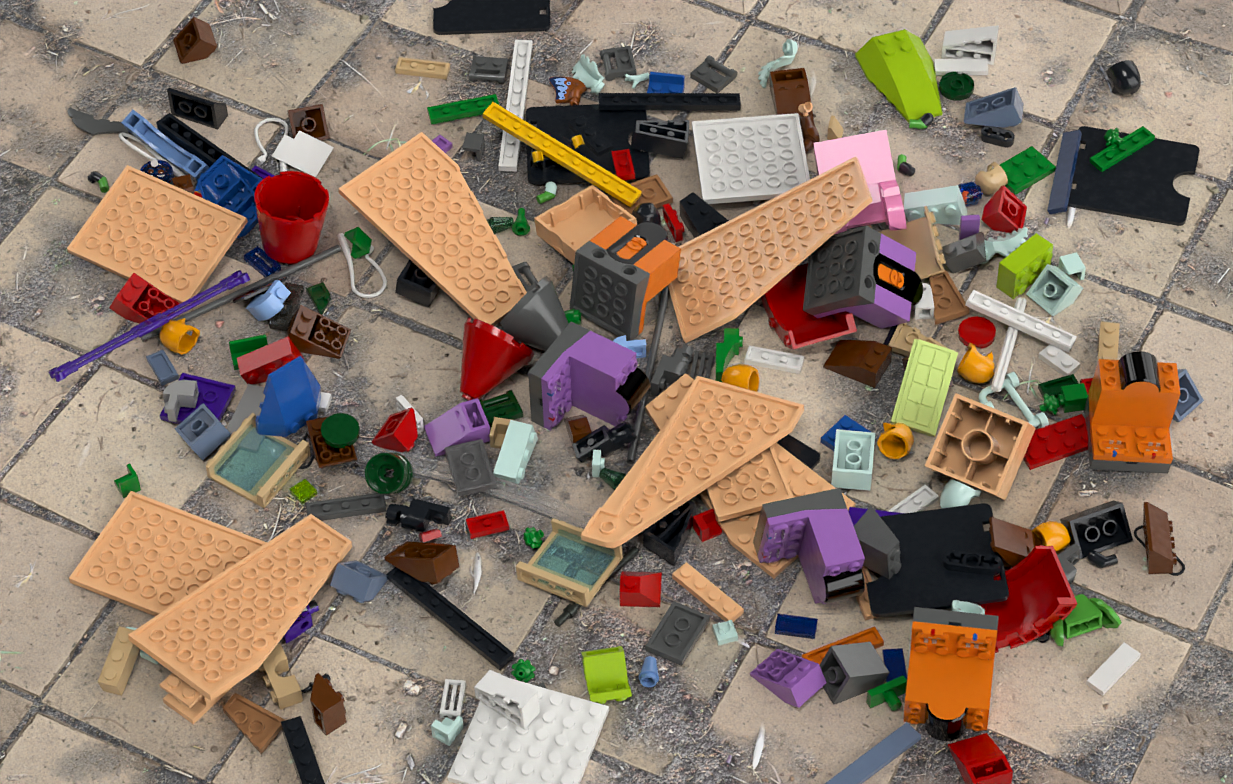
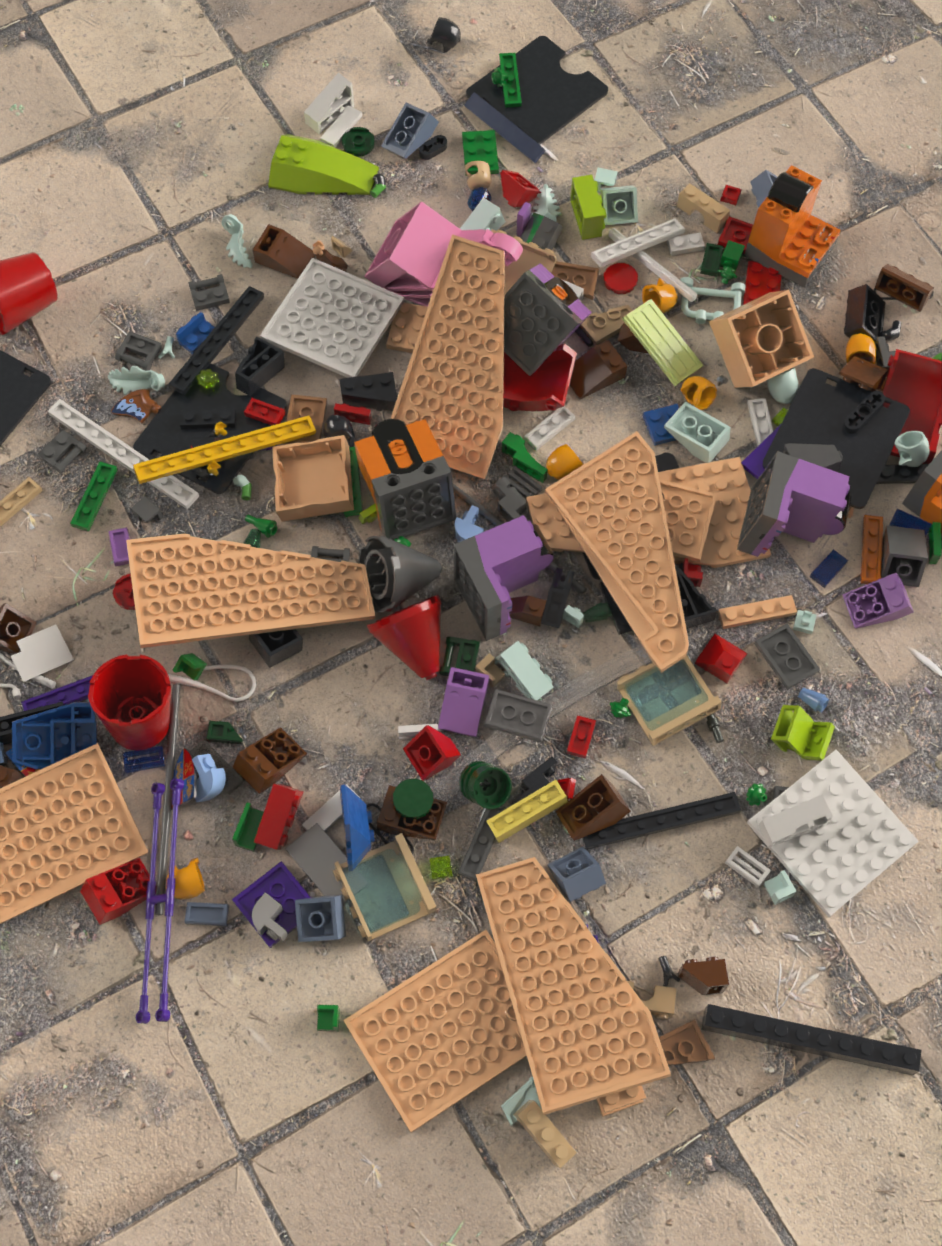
camera: 60 degrees left, 15 degrees up
none -> clear neon green plant [197,369,219,389]
none -> light yellow panel [486,780,568,843]

